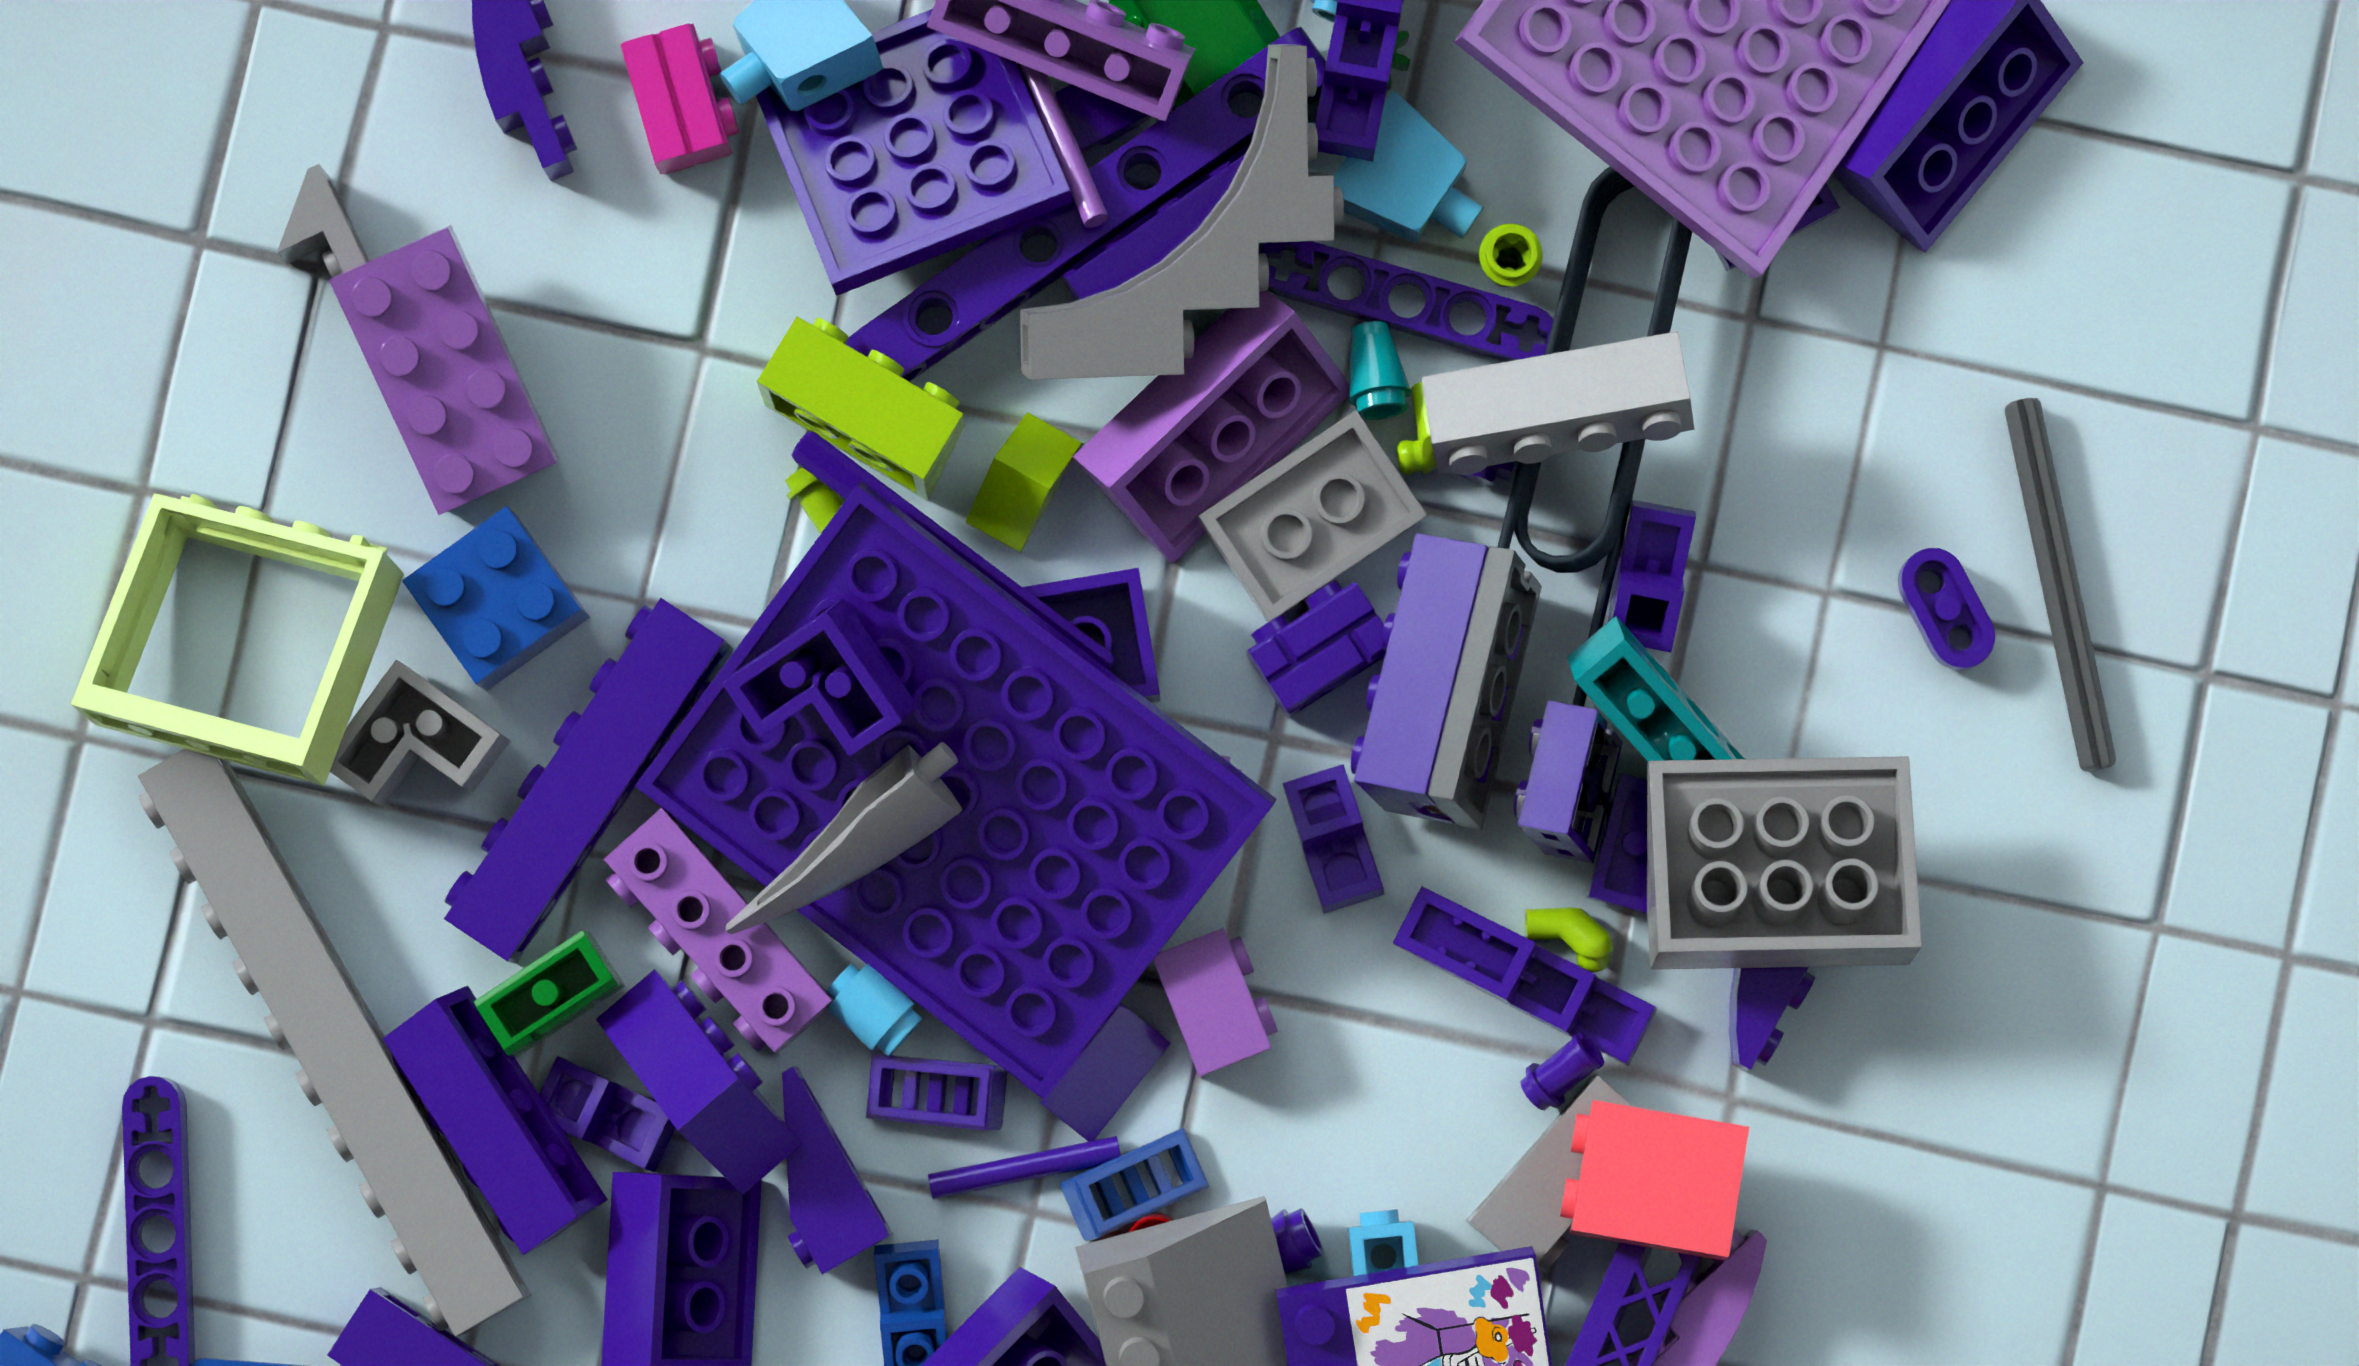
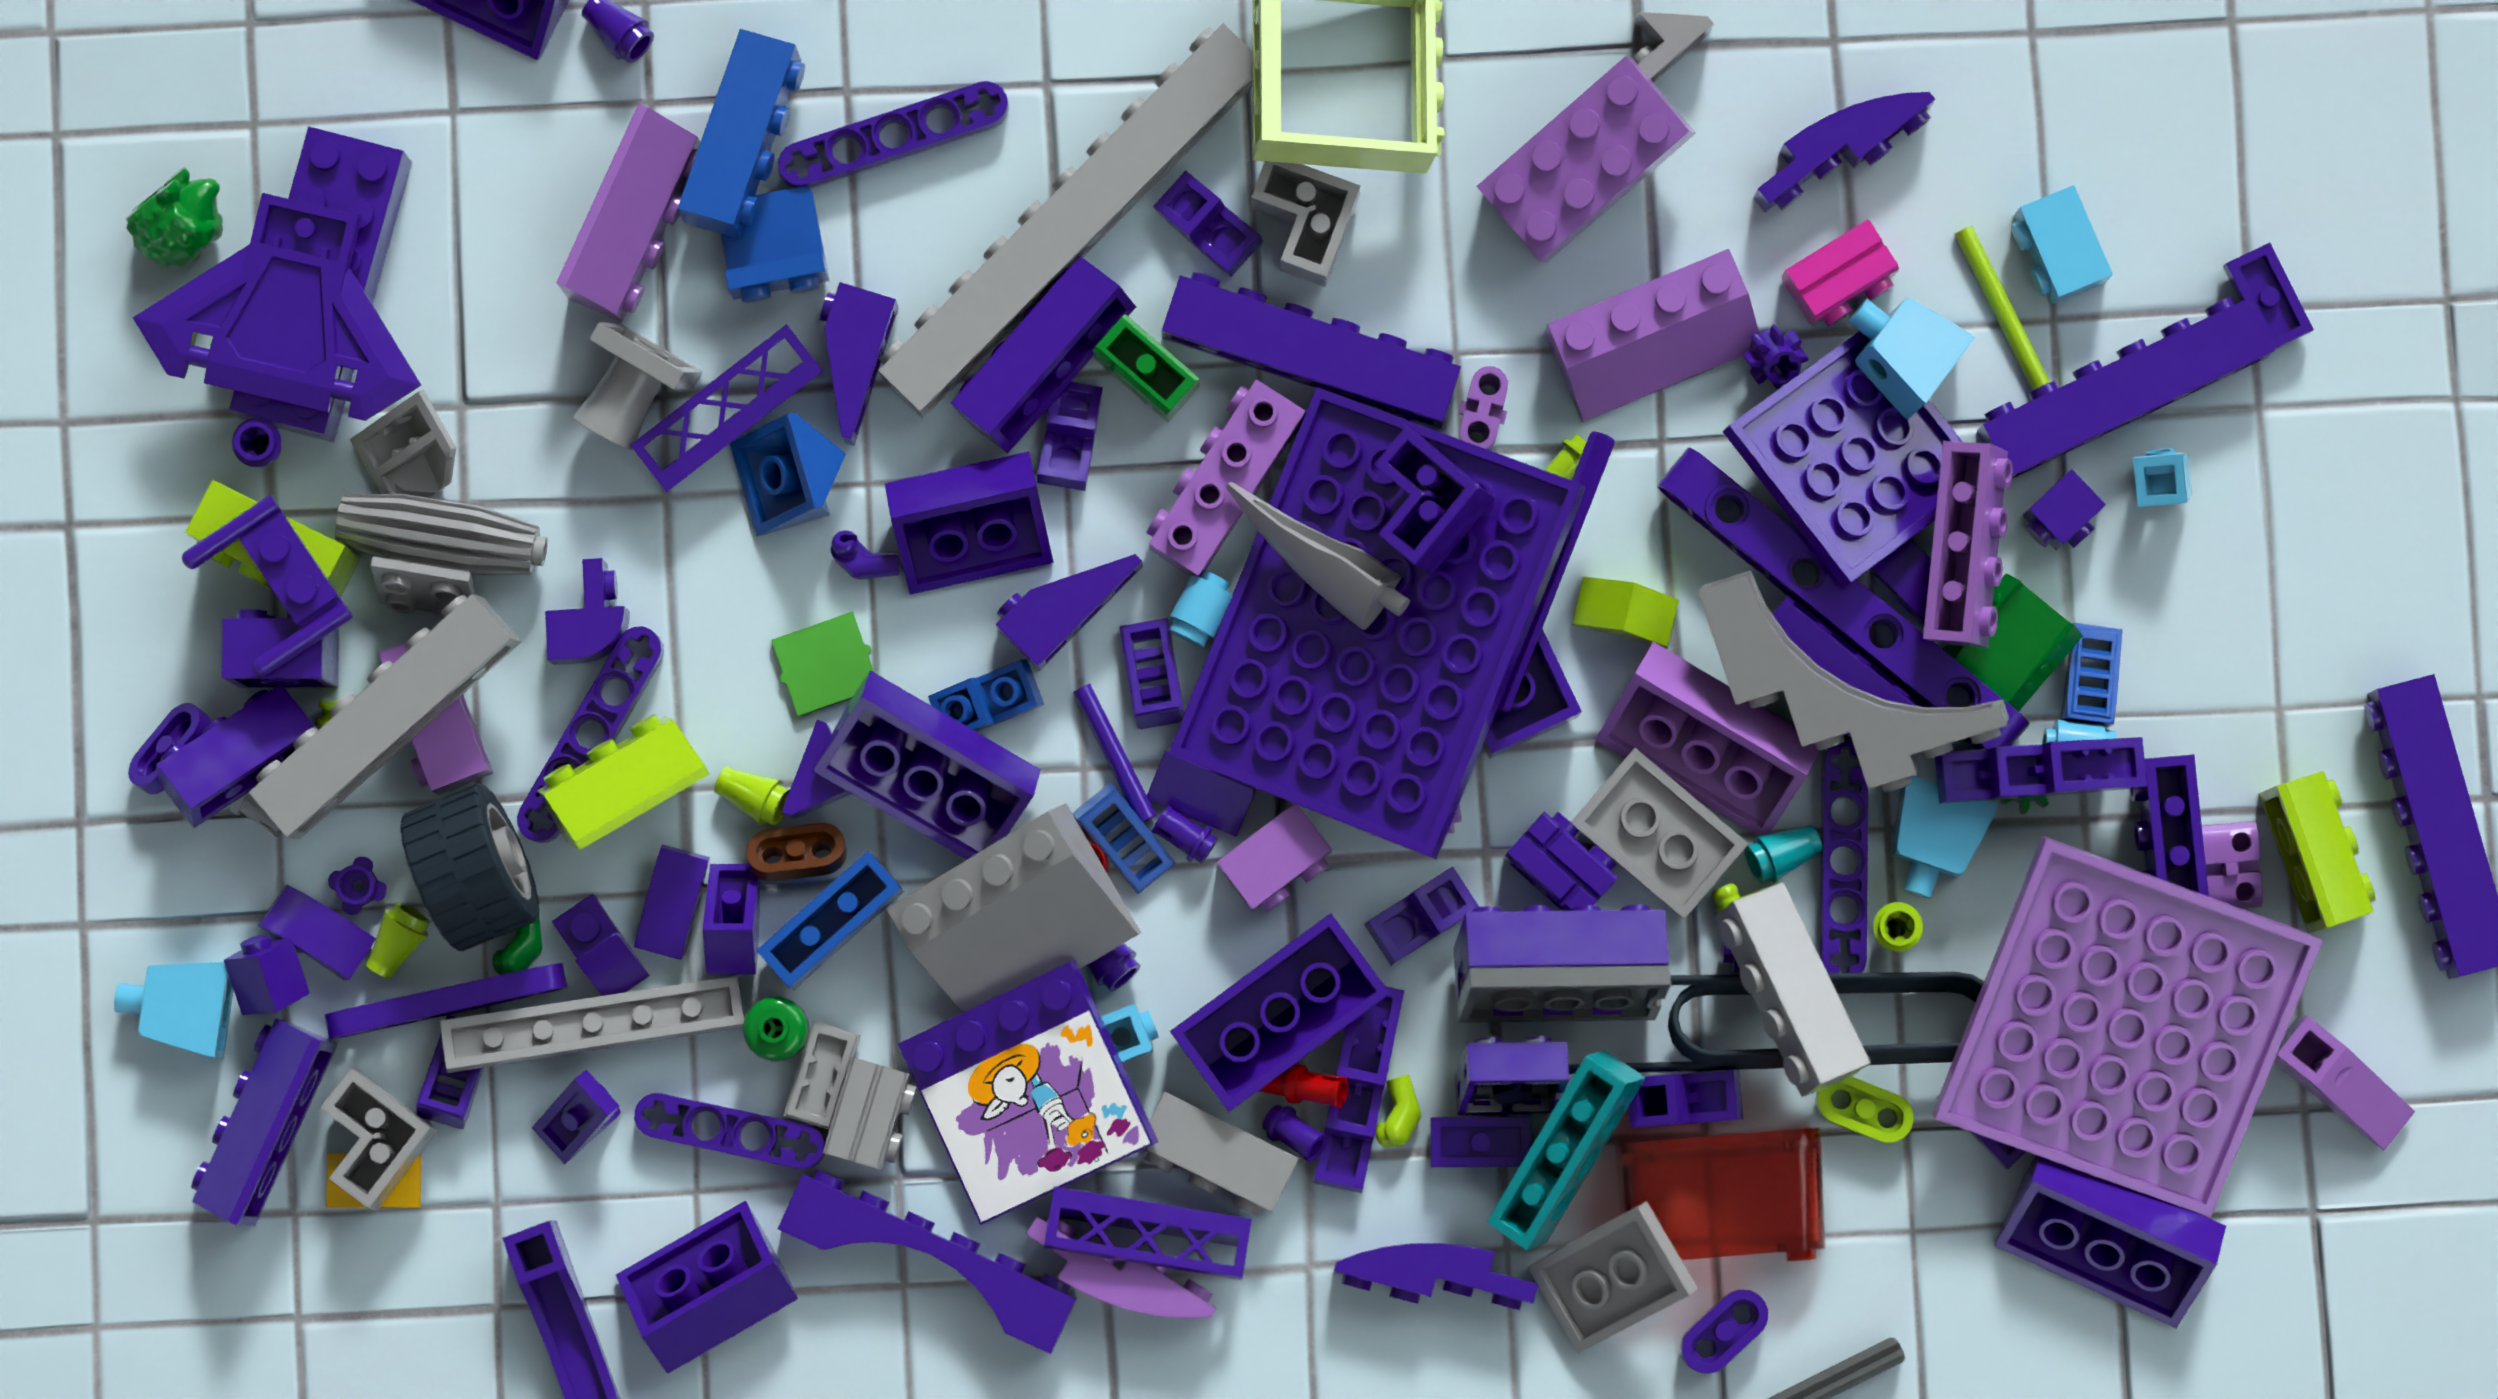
camera: 75 degrees right, 0 degrees up
blue brick [402,506,590,691] -> none
dark purple wedge [596,969,802,1195] -> none
lime slope [757,316,965,501] -> none
medium lavender bar [1017,63,1108,228] -> none
coral brick [1560,1100,1749,1261] -> none
light grey slope [1647,756,1922,970] -> none
none -> dark purple pin [1151,805,1218,864]
none -> dark purple slope [1153,170,1263,277]
none -> dark purple slope [1170,913,1390,1112]
none -> red pin [1258,1064,1349,1108]
none -> medium lavender piece [1458,366,1508,451]
none -> light grey plate [1528,1201,1698,1353]
none -> medium lavender slope [1544,249,1760,423]
none -> clear red windscreen [1615,1128,1826,1261]
none -> dark purple gear [1743,324,1809,390]
none -> lime plate [1815,1077,1914,1143]

